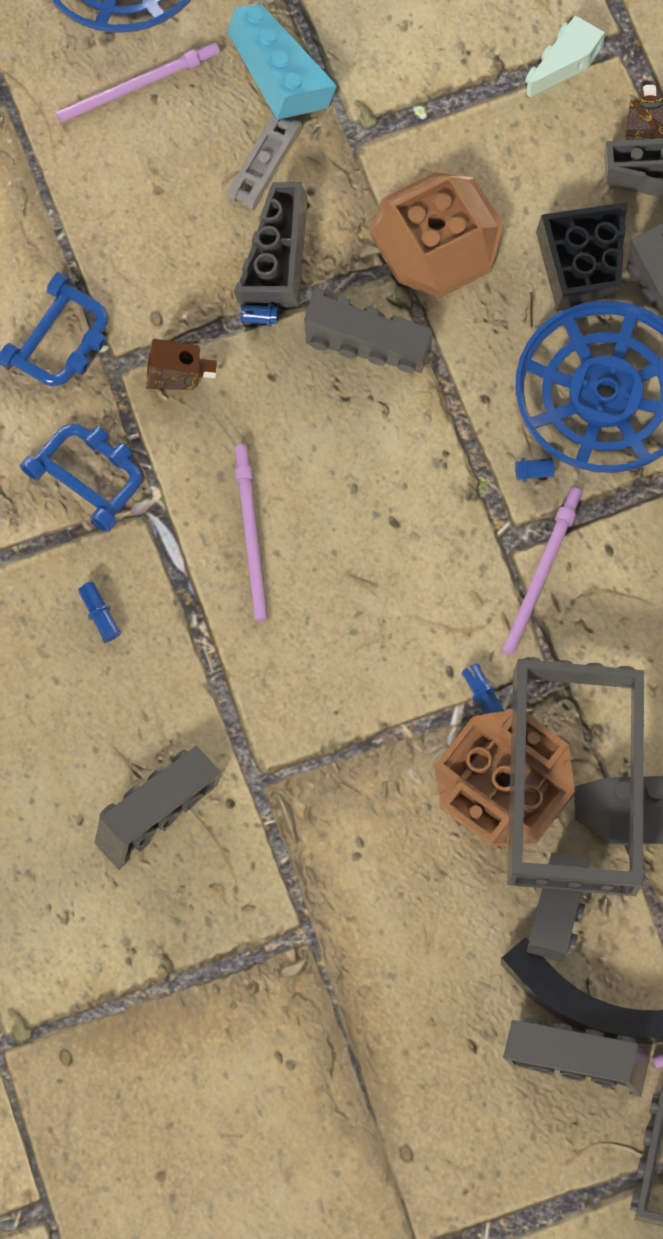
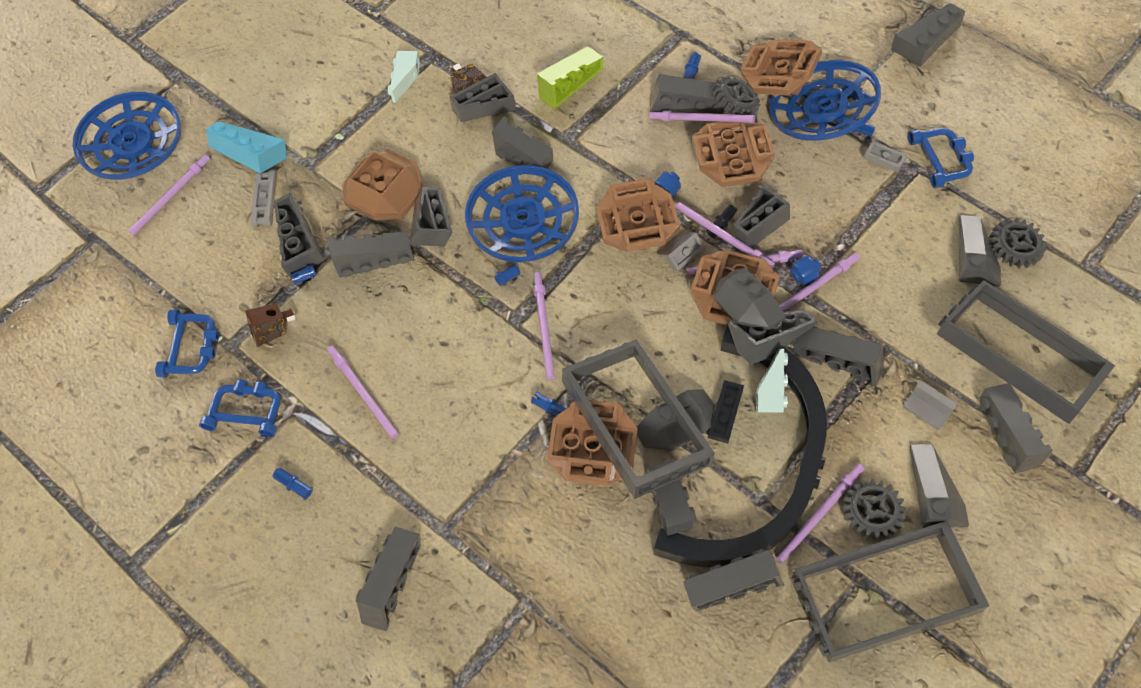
camera: 30 degrees left, 10 degrees down
black wedge [536,202,628,311] -> none
none -> dark grey wedge [409,187,453,247]

